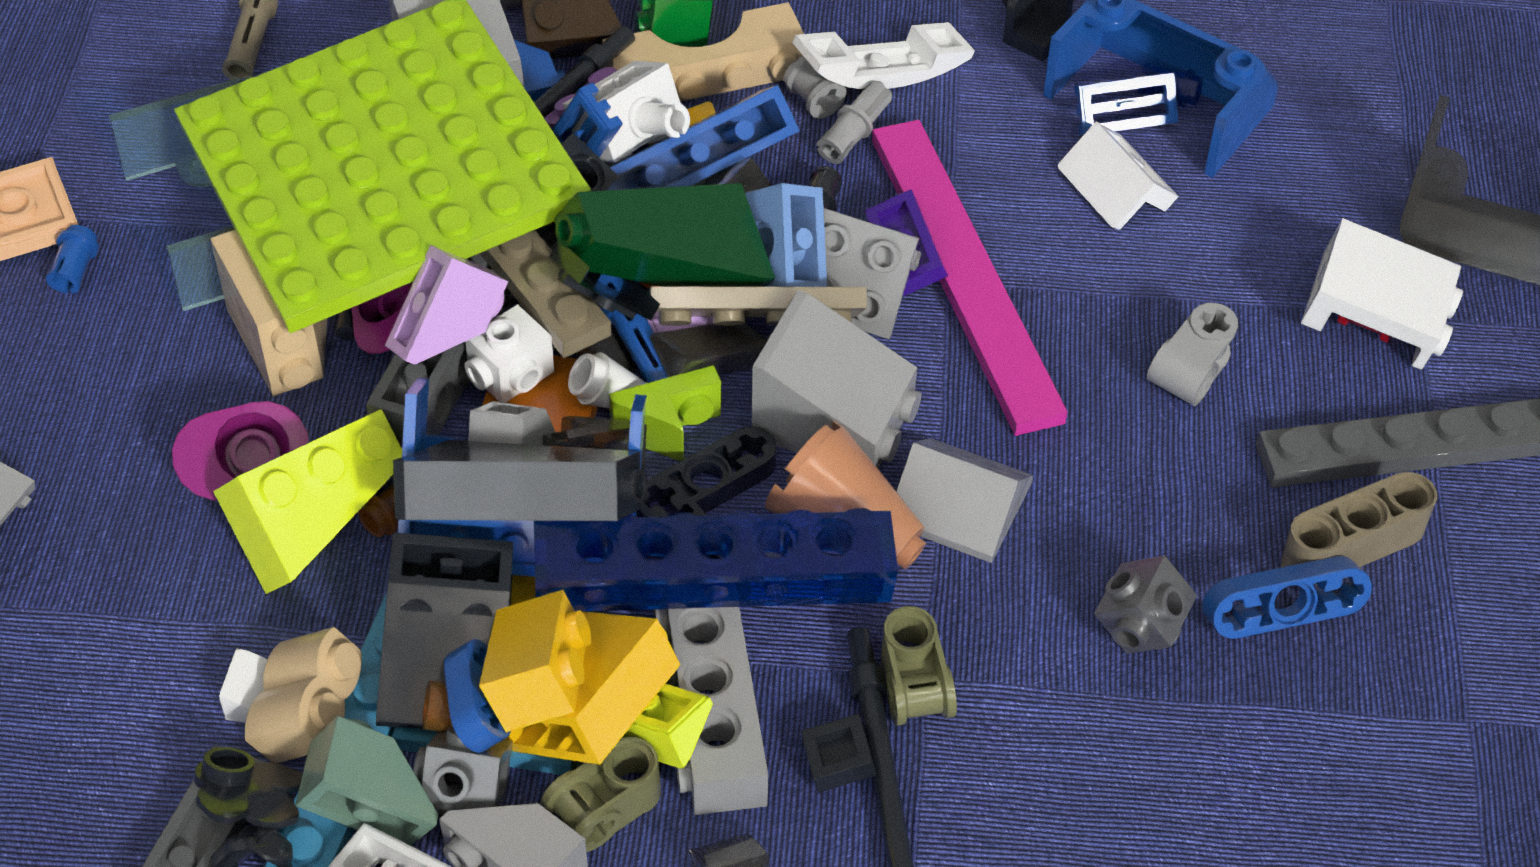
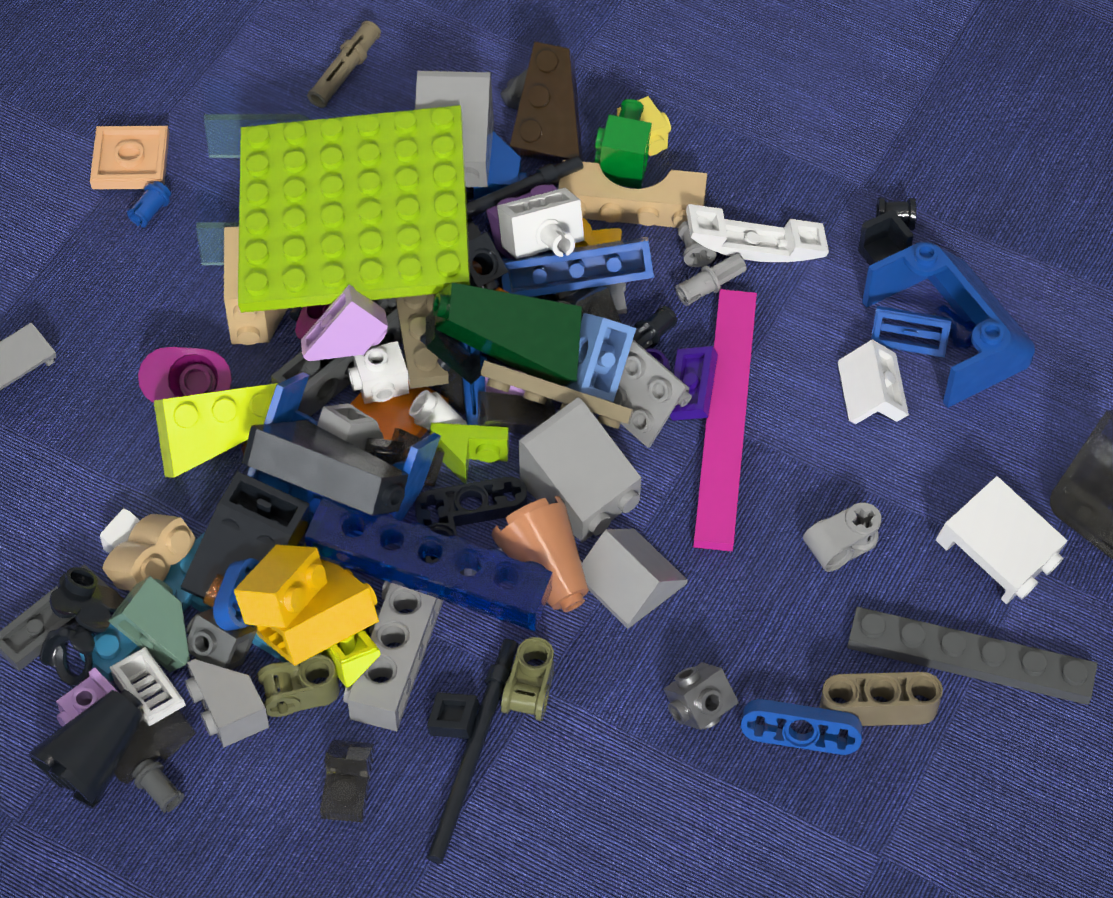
camera: 25 degrees right, 5 degrees up
blue tile [552,83,623,157] -> none

